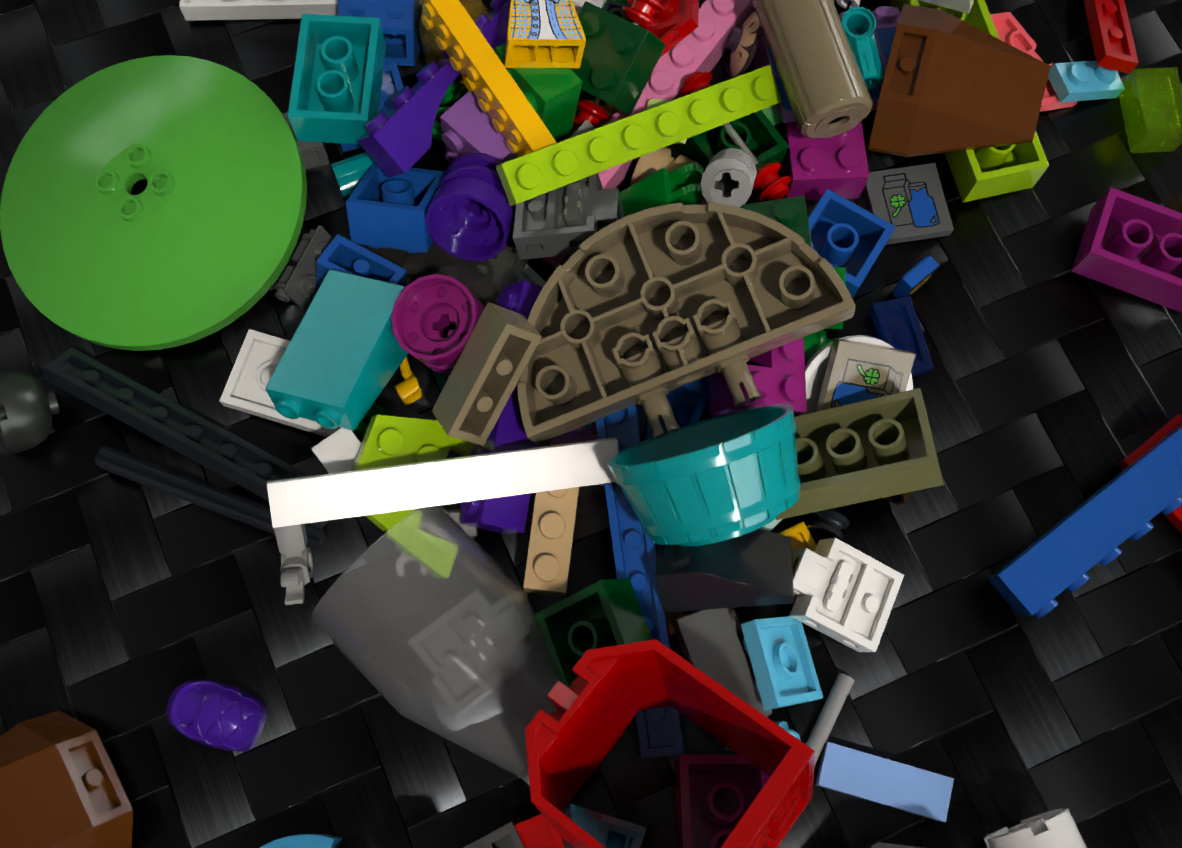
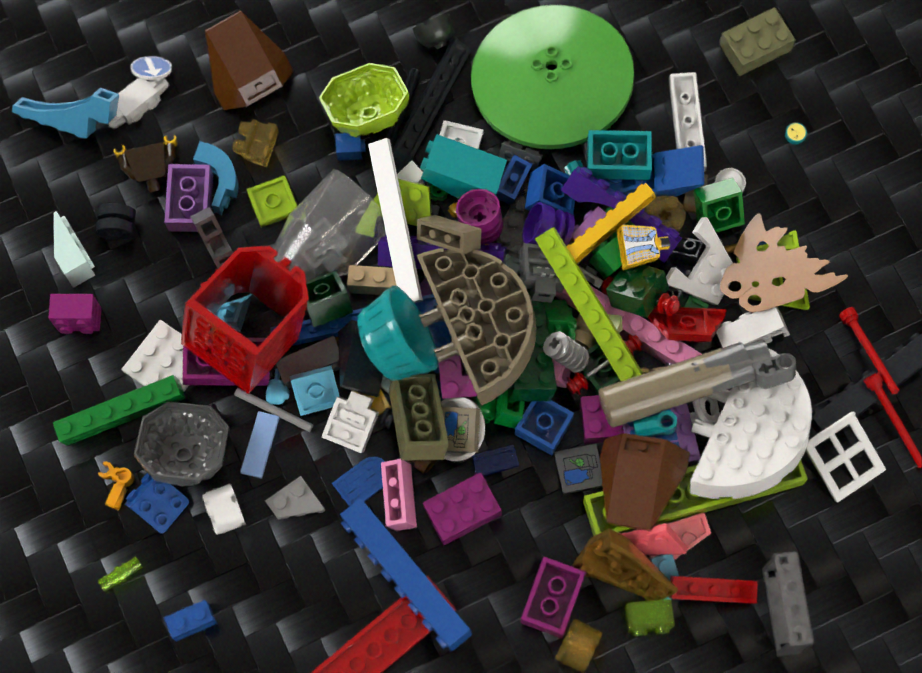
camera: 95 degrees right, 0 degrees up
dark purple piece [166,680,267,752] -> none
light grey bar [274,524,313,605] -> none
blue tile [893,256,939,303] -> none
none -> clear yellow hips [232,119,278,167]
none -> lime tile [246,175,300,228]
none -> light grey wing [265,476,325,520]
none -> lime rock [319,63,409,137]
none -> blue window [332,457,385,507]
none -> blue brick [335,133,366,160]
none -> bright pink brick [381,459,417,531]
none -> magenta brick [423,472,501,546]
none -> pearl gold wedge [572,528,678,602]
none -> coral wing [621,523,687,555]

